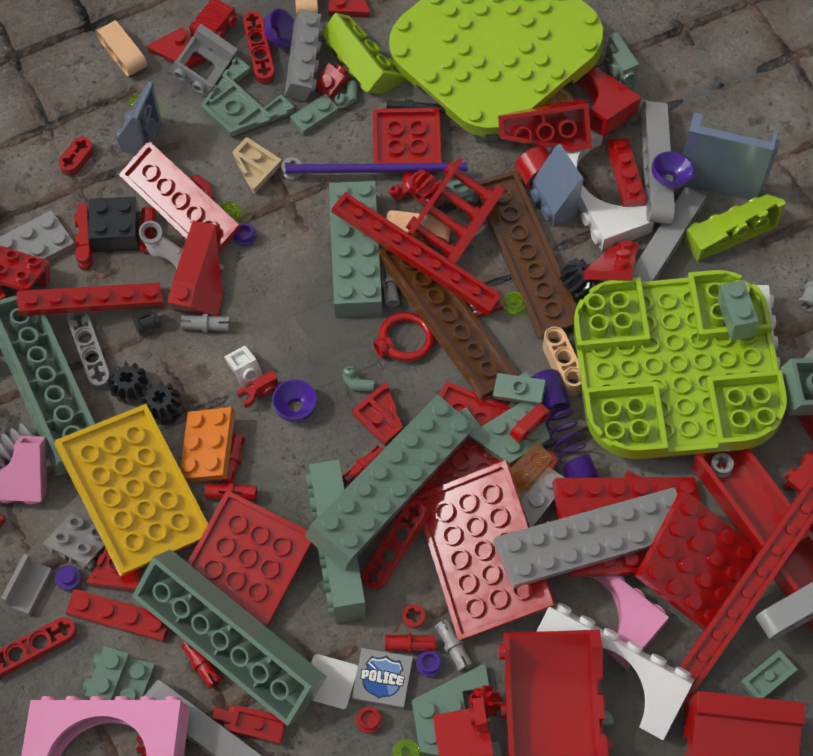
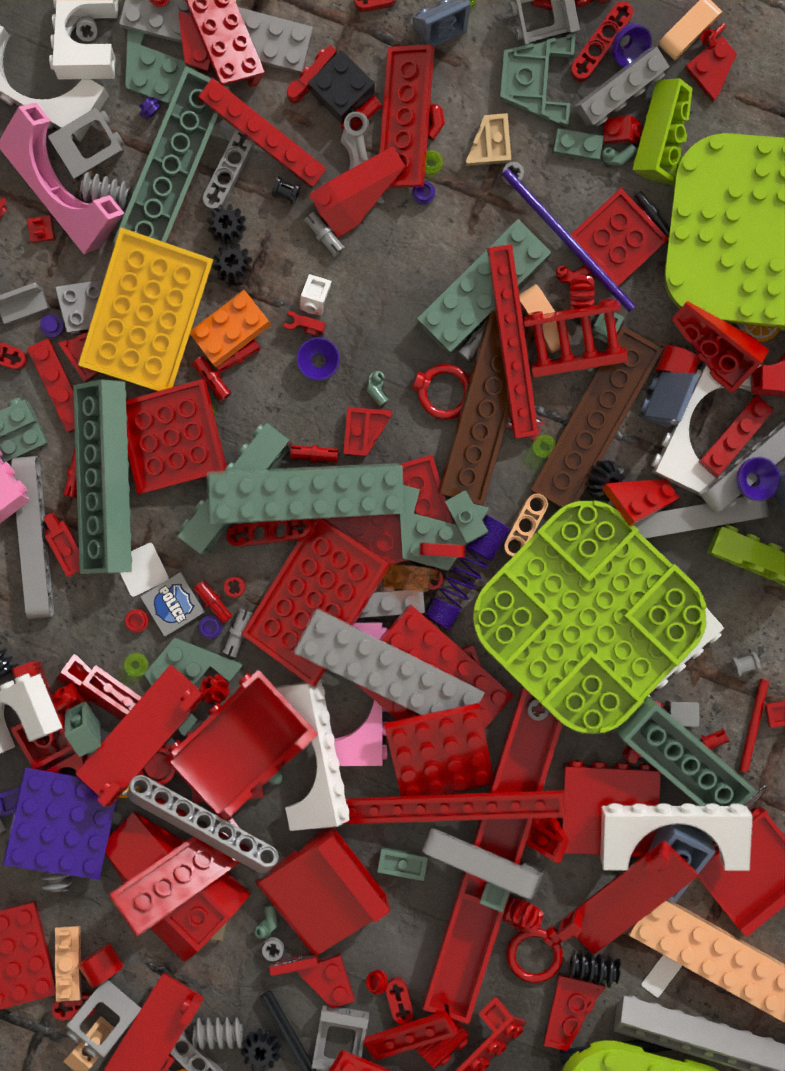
camera: 50 degrees right, 25 degrees up
sand green brick [717,280,759,341] -> none

